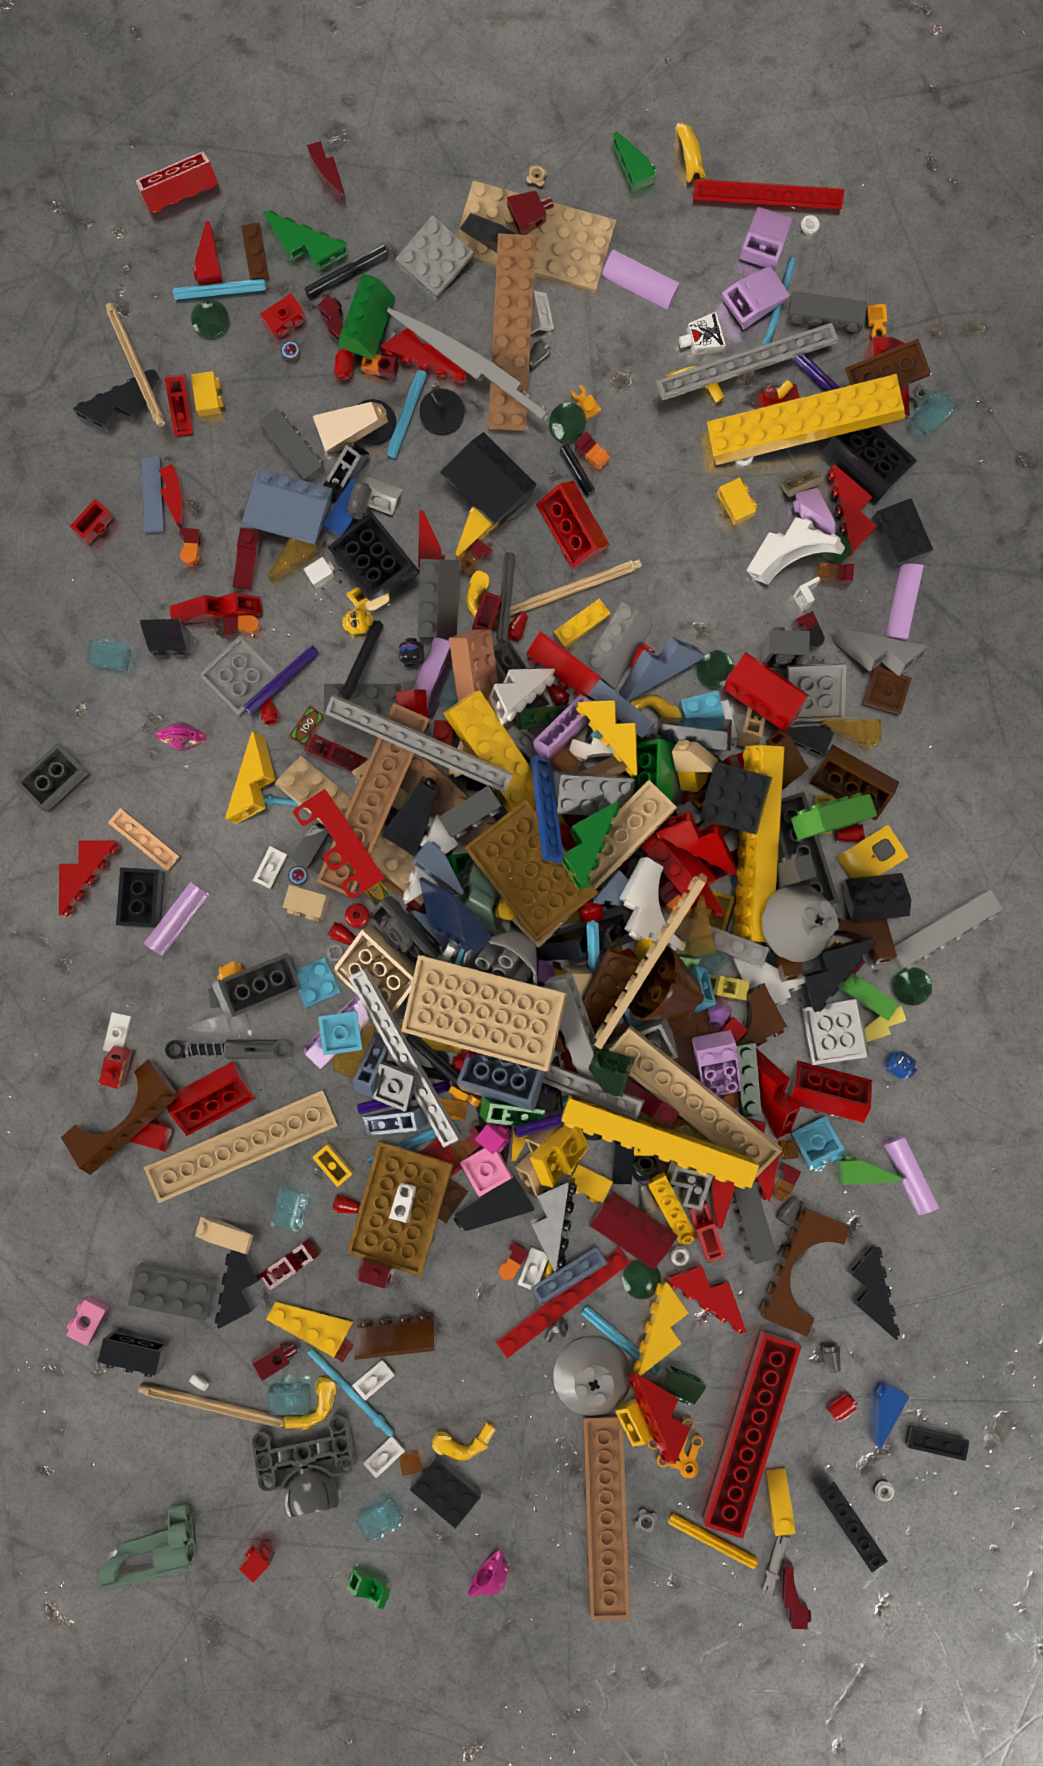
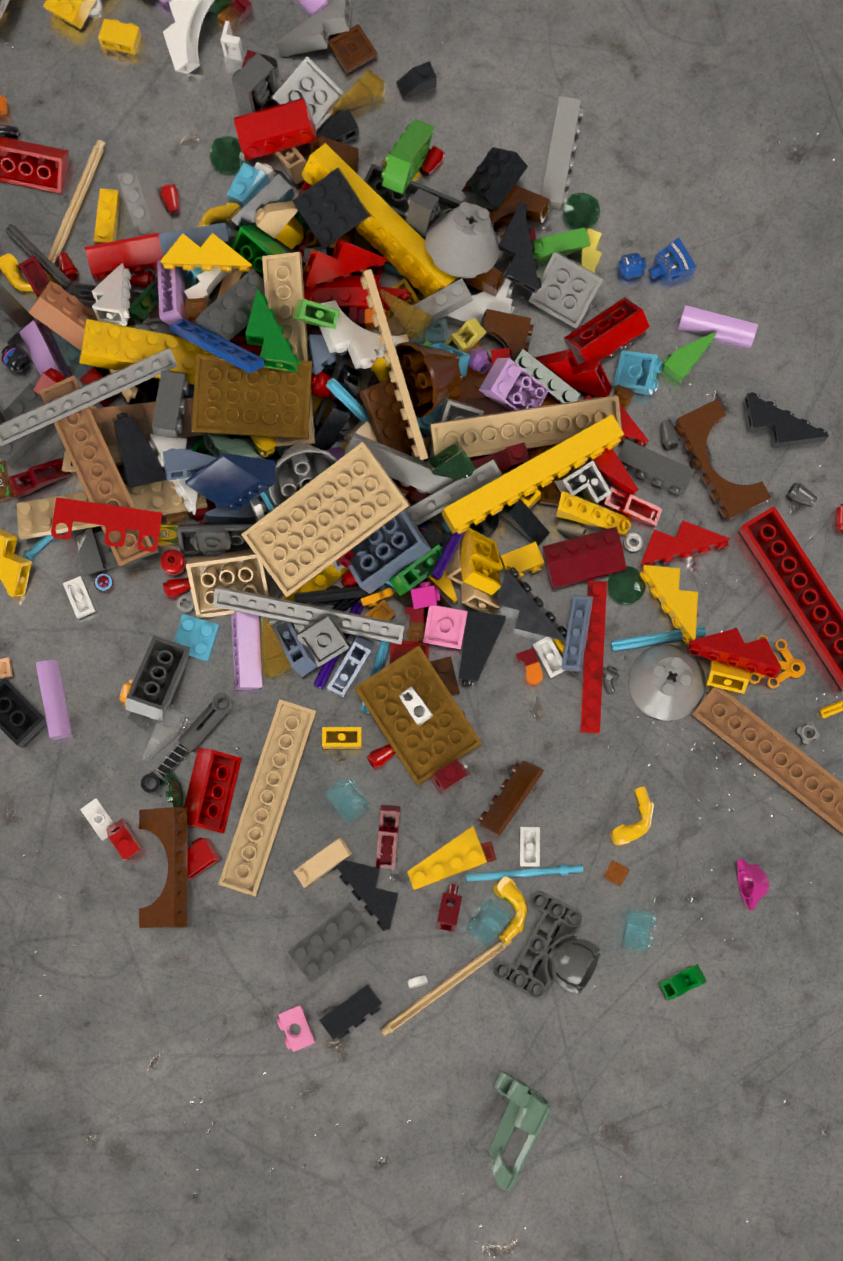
camera: 45 degrees left, 5 degrees down
red brick [239,1540,275,1583] -> none
tan brick [283,885,330,922] -> none
medium azure plate [318,1011,363,1056] -> none
white plate [363,1435,405,1478] -> none
black brick [410,1453,481,1529] -> none
sand blue slope [619,636,705,701] -> none
black head [632,1156,658,1184] -> none
clear green slope [657,1363,706,1405] -> none
leg [772,1162,801,1201] -> none
reddish brown slope [810,744,899,820] -> none
yellow slope [836,825,909,879] -> none
none -> dish [165,772,184,808]
none -> bright green slope [293,299,340,329]
none -> black slope [396,61,437,99]
none -> blue torso [648,238,697,283]

